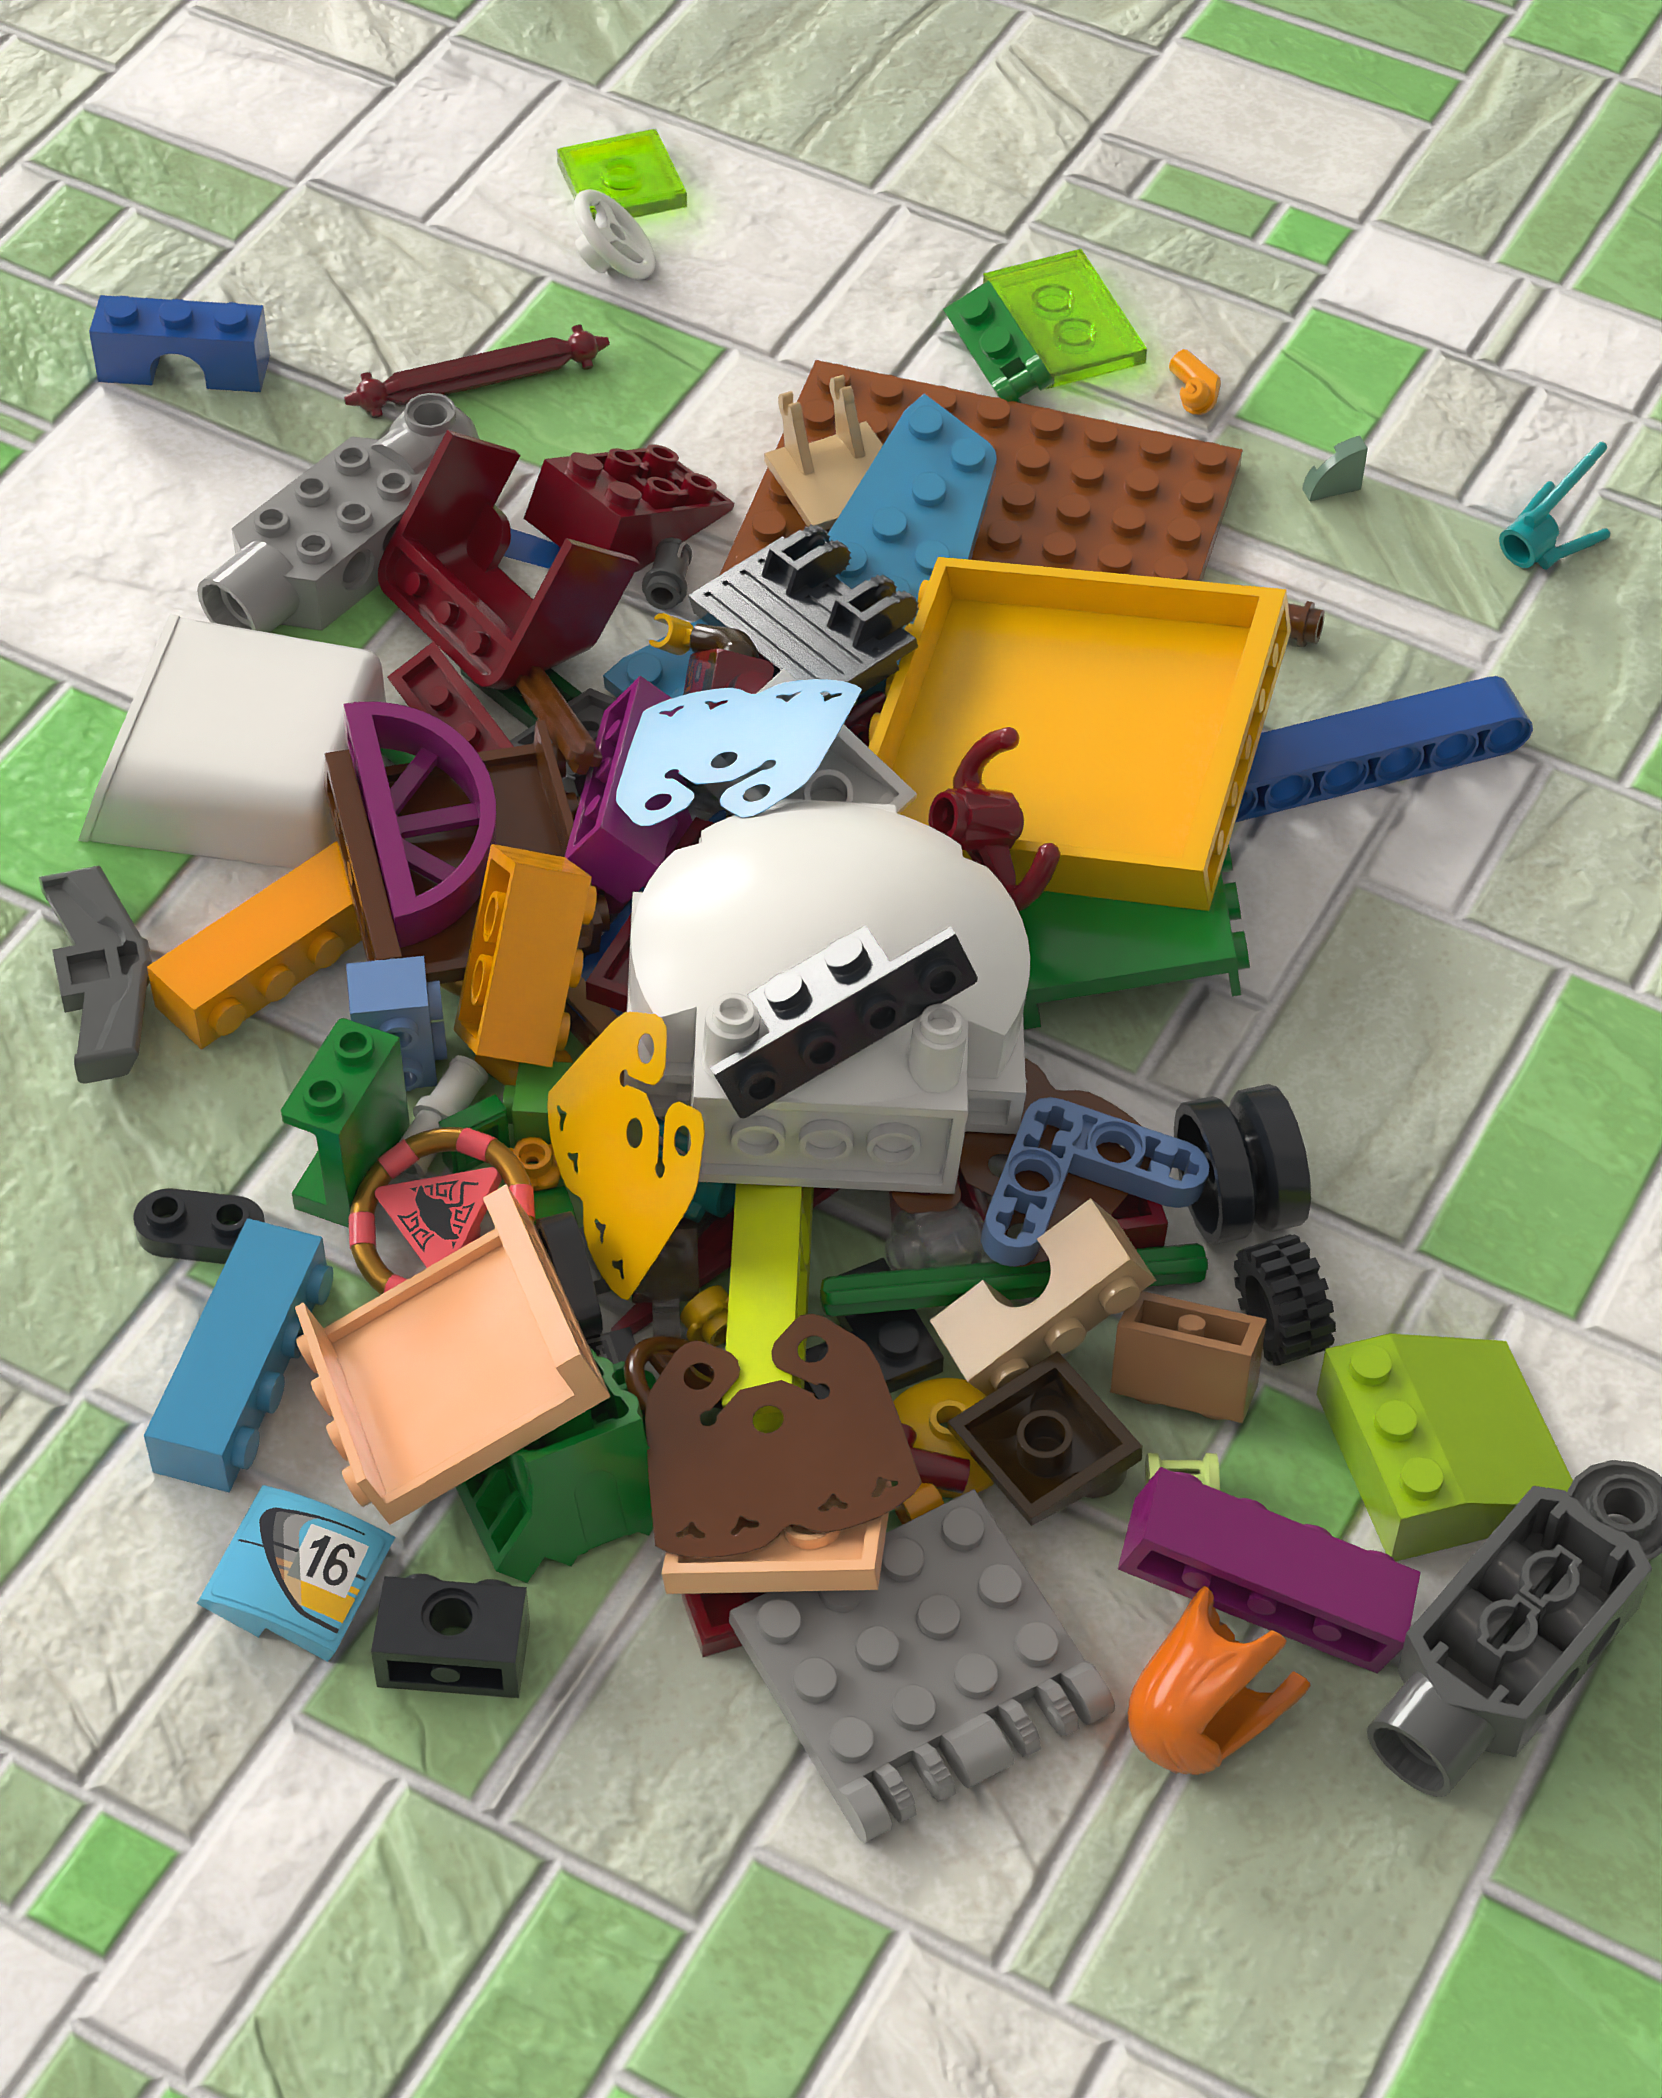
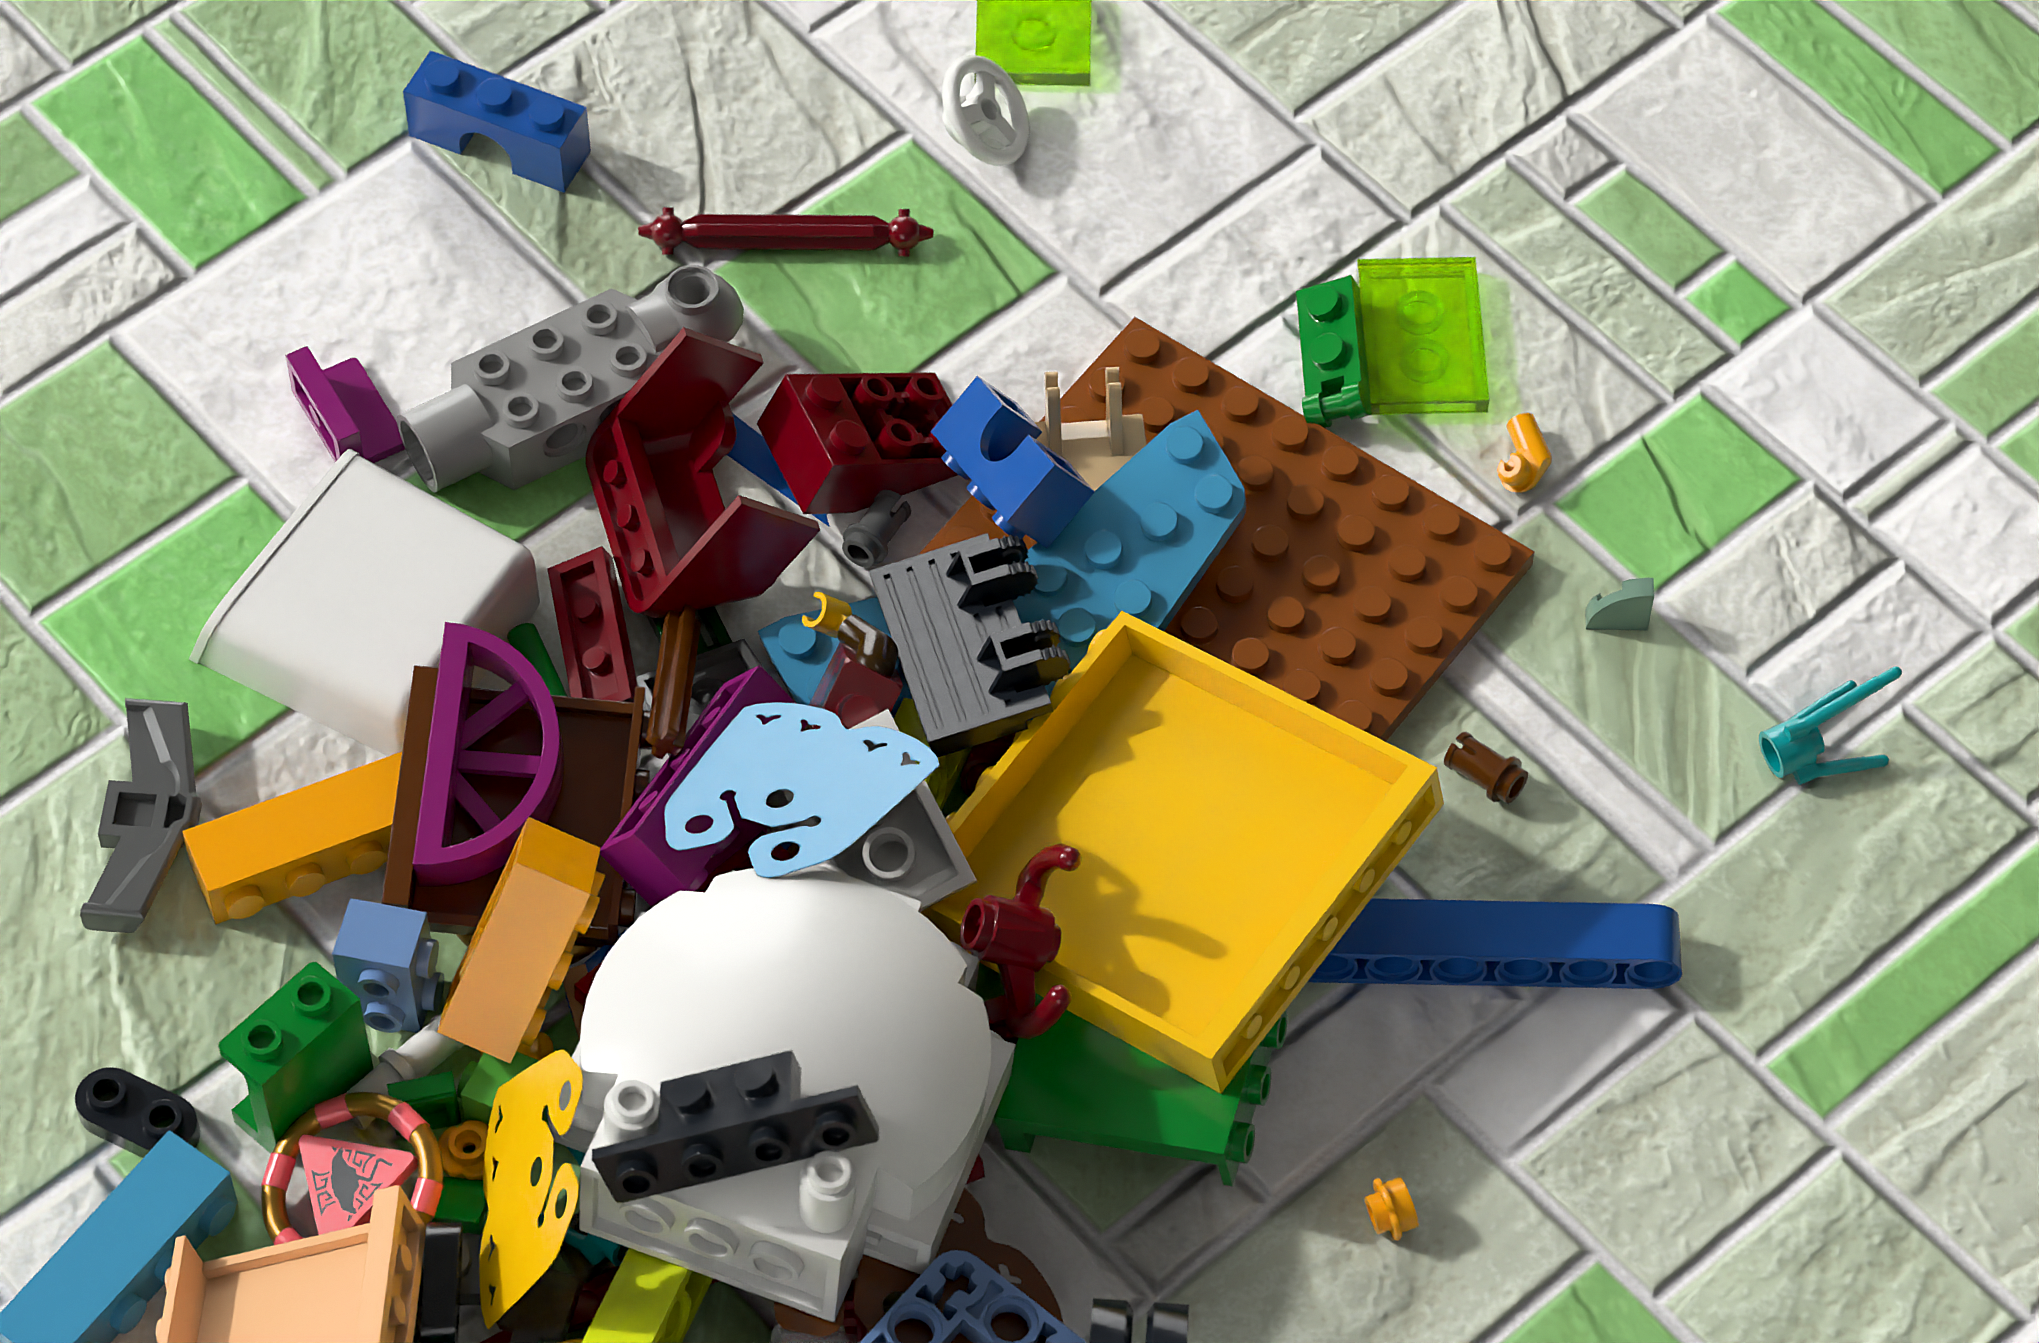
camera: 20 degrees right, 5 degrees up
none -> magenta panel [285,346,405,463]
none -> blue arch [931,376,1095,548]
none -> light orange plate [1364,1177,1419,1241]

